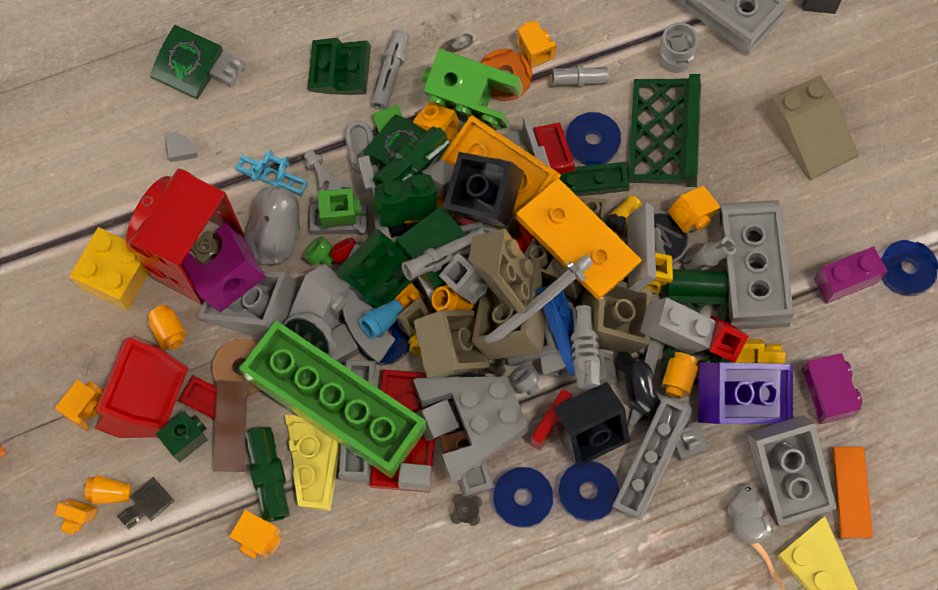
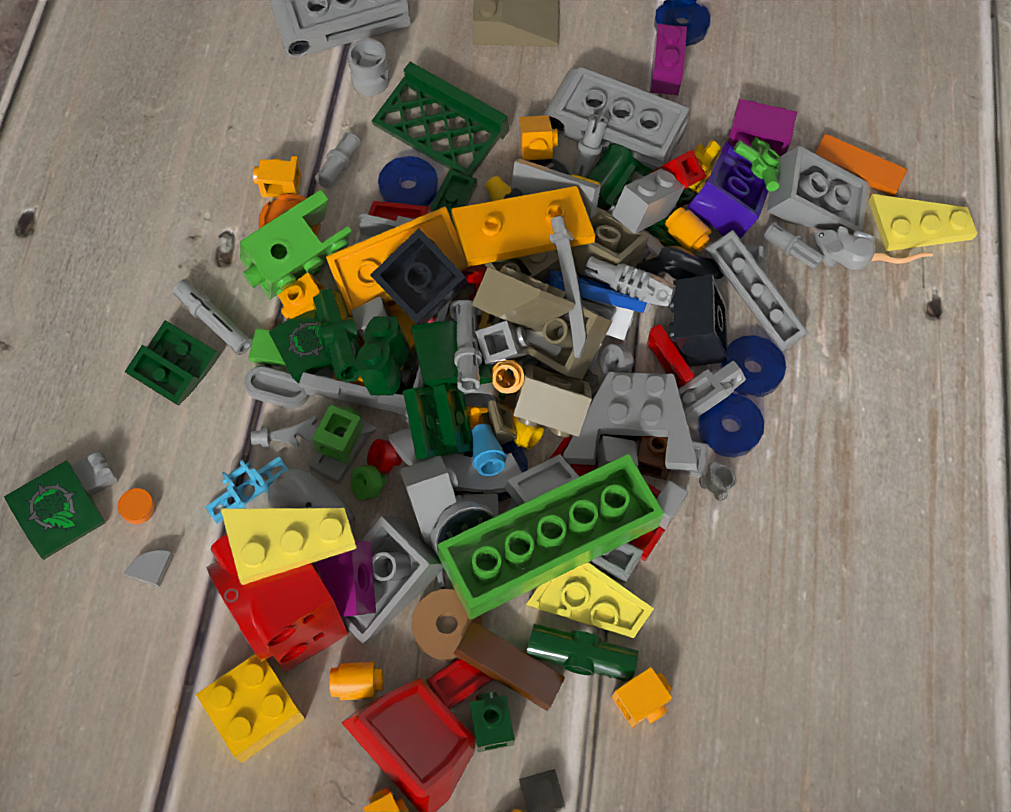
camera: 65 degrees left, 5 degrees down
none -> orange tile [118,488,155,524]
none -> light yellow wing [221,508,356,585]
none -> light grey tile [505,454,579,506]
none -> light grey hinge [678,361,746,424]
none -> bright green piece [733,138,781,192]
none -> light grey axle [764,222,824,269]

